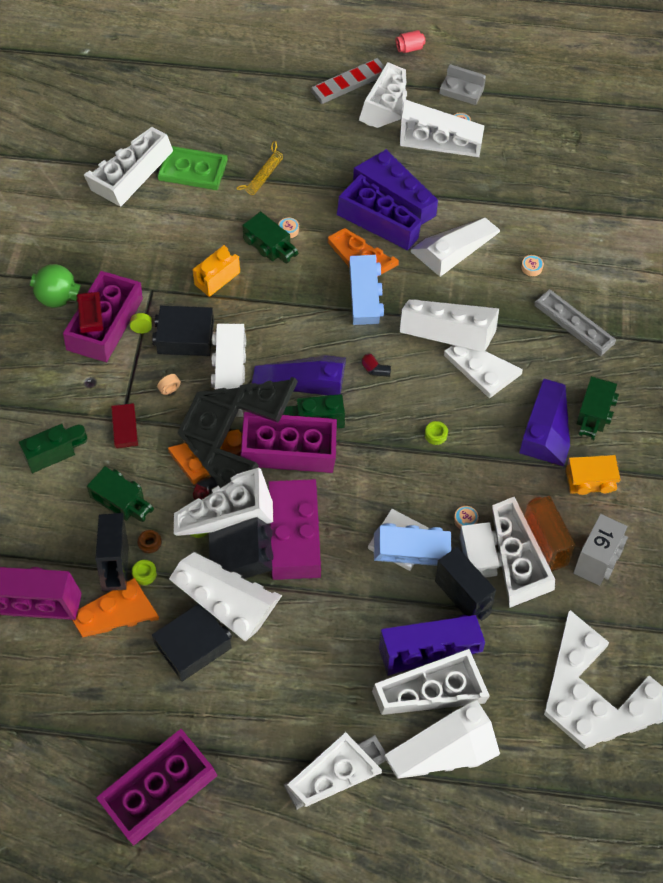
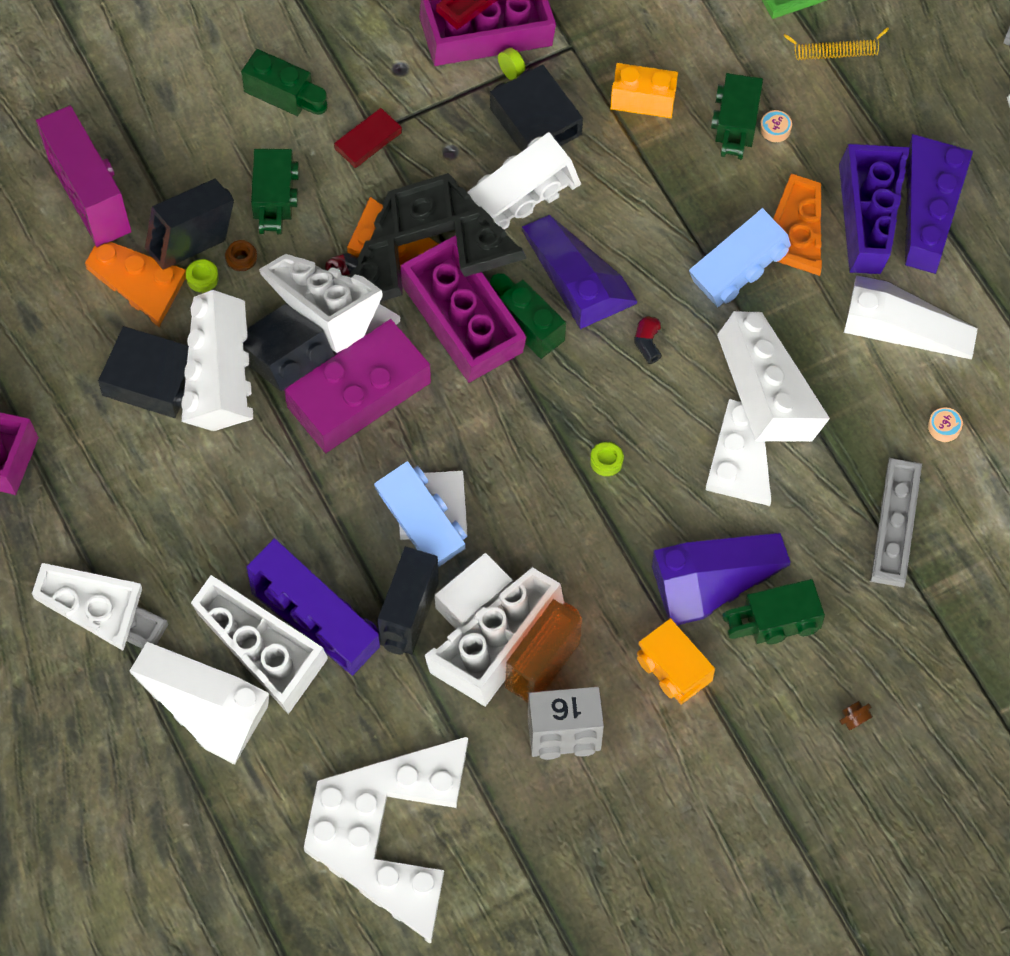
camera: 55 degrees right, 5 degrees up
light nougat tile [157,374,181,395] -> none
light nougat tile [454,506,478,529] -> none

